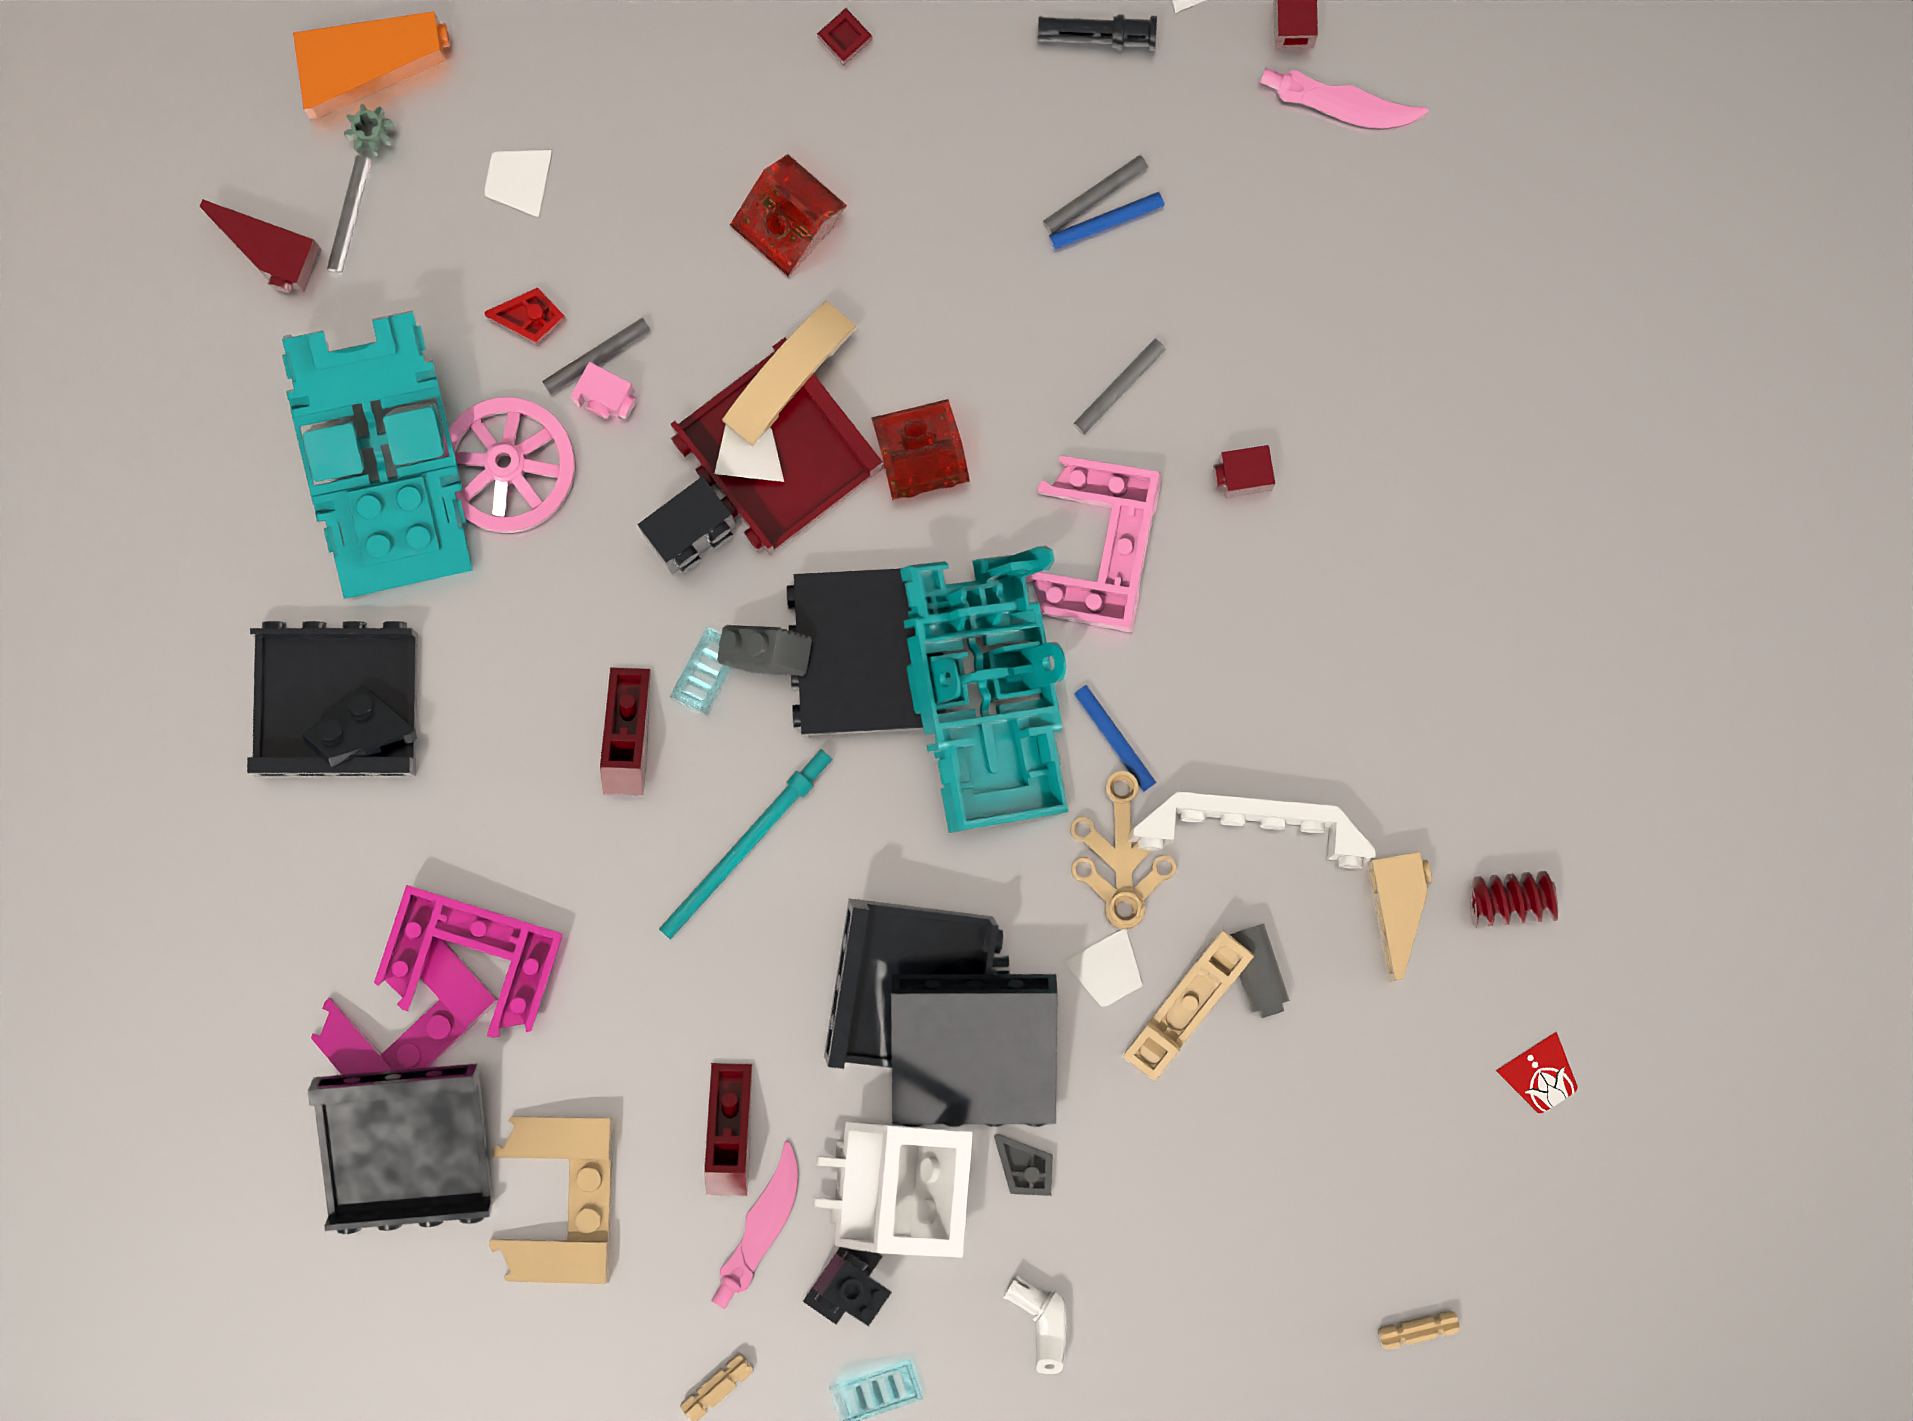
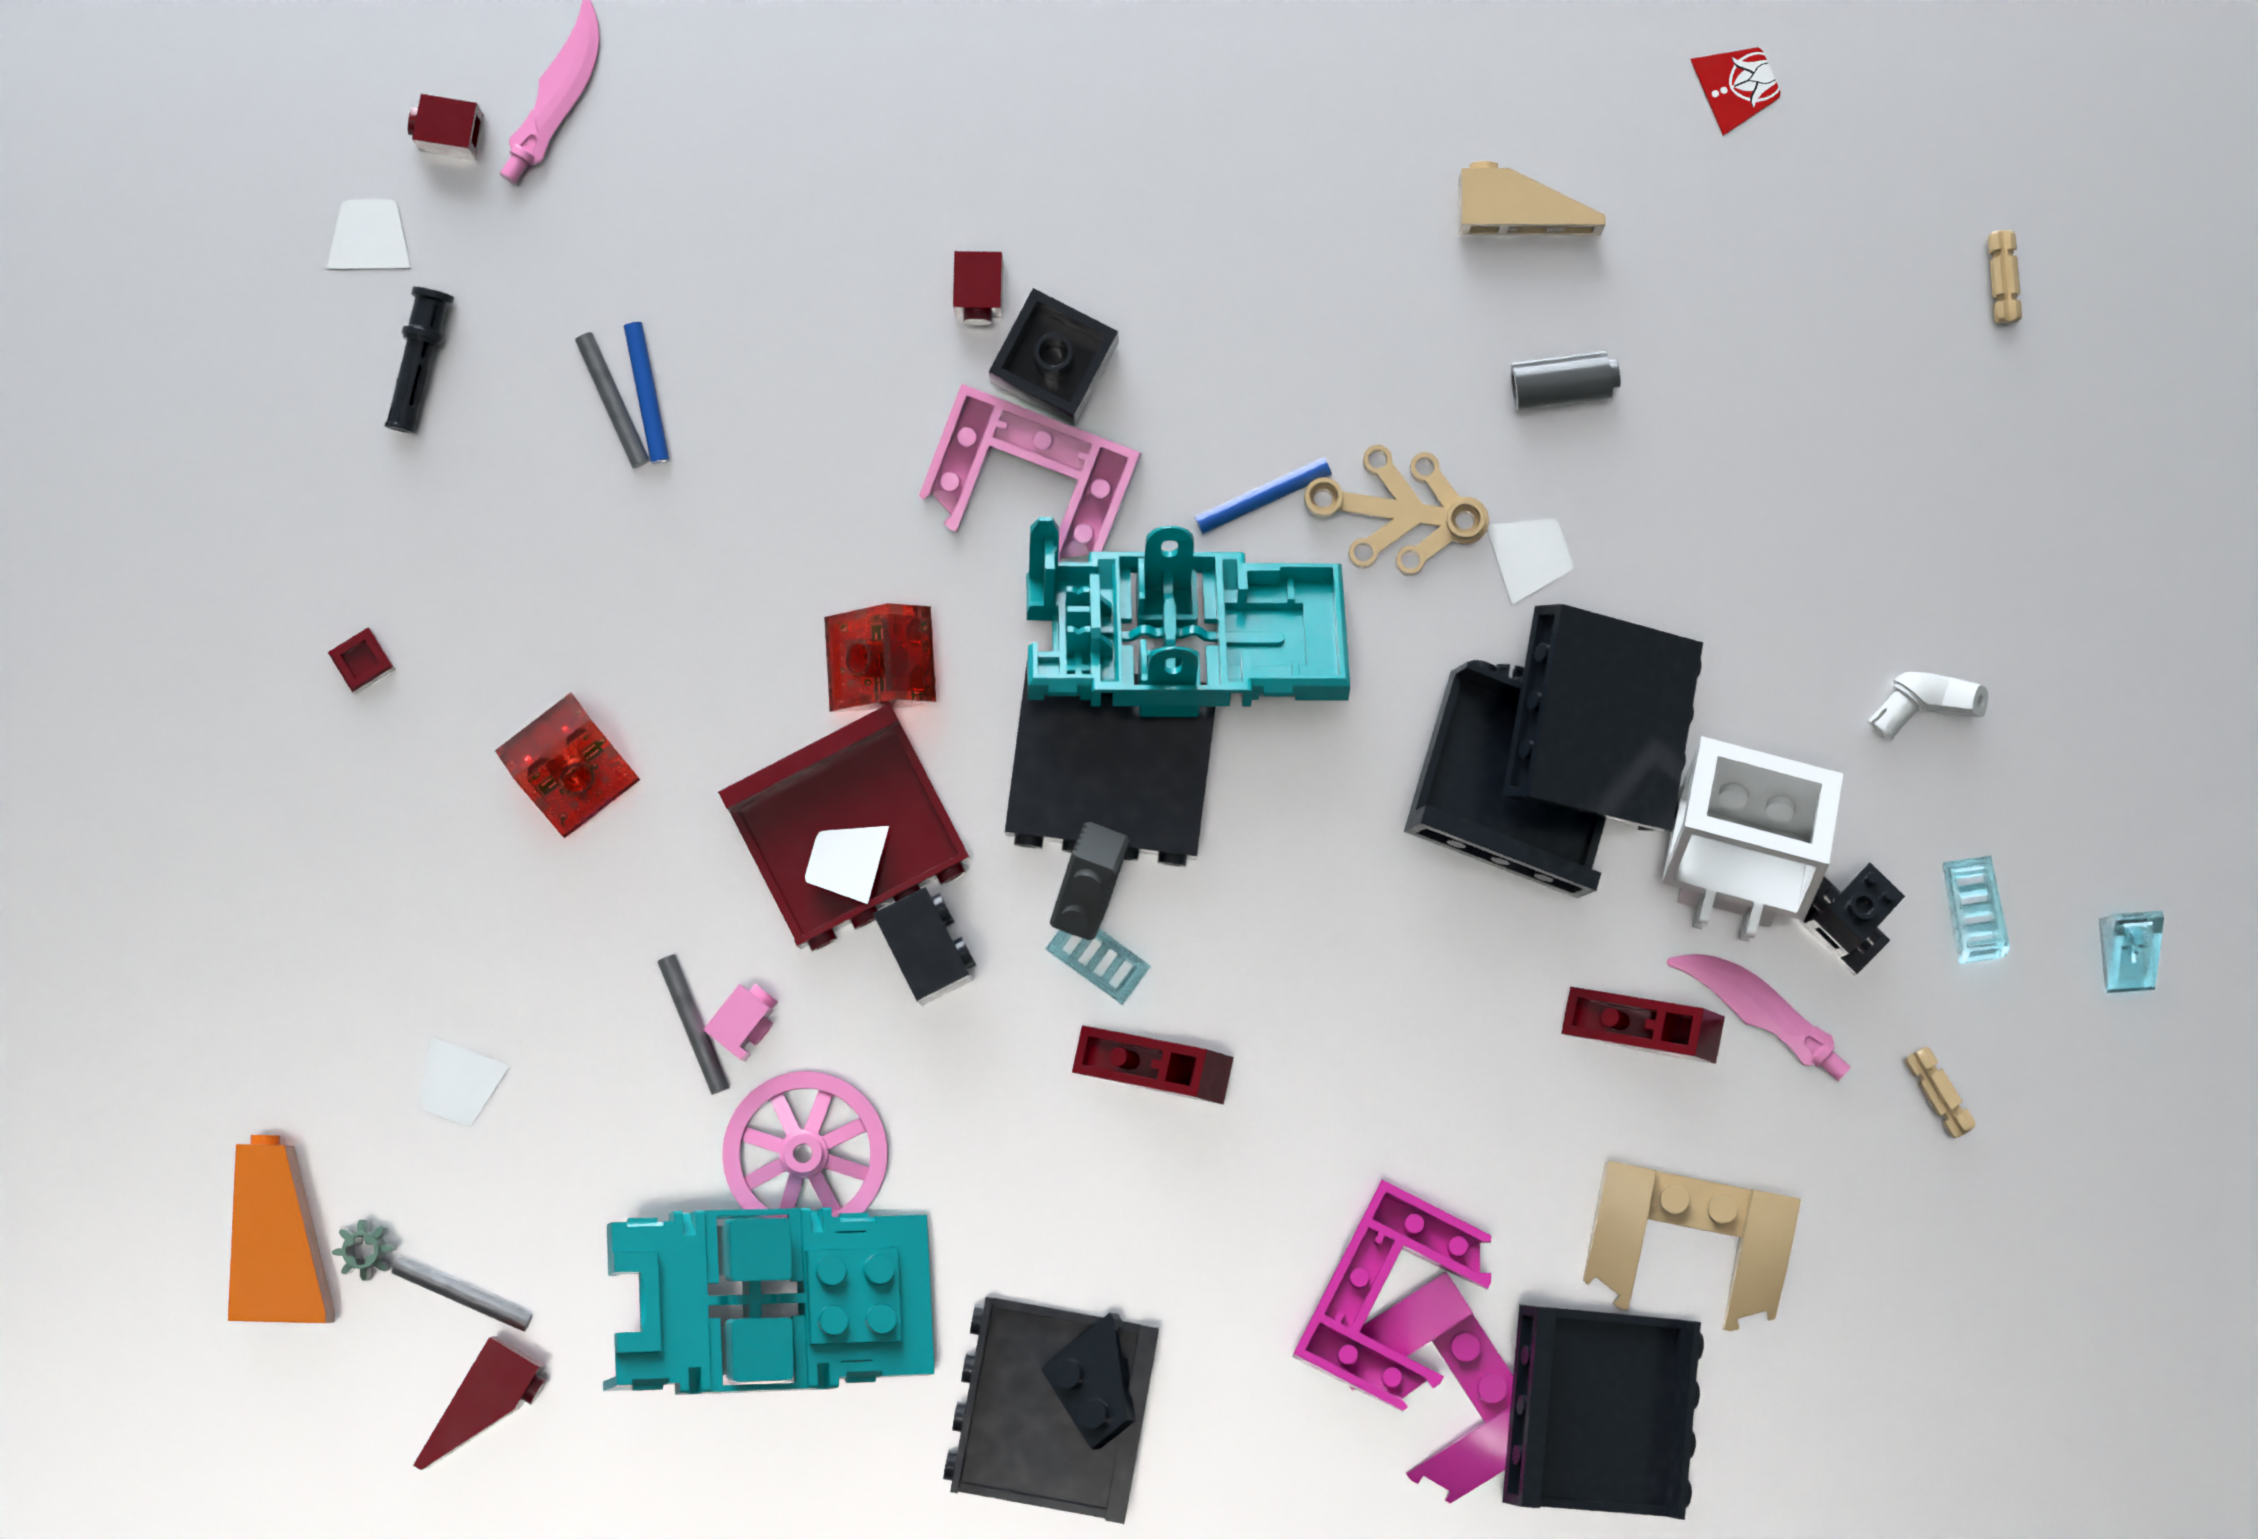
camera: 75 degrees left, 0 degrees up
red piece [484,287,566,344] -> none
teal bar [659,749,833,940] -> none
tan slope [722,301,857,447] -> none
dark grey piece [994,1134,1053,1196] -> none
flat silver bar [1073,339,1166,435] -> none
tan slope [1123,930,1255,1081] -> none
white slope [1128,791,1375,869] -> none
dark red piece [1470,871,1558,928] -> none
none -> black brick [989,288,1119,426]

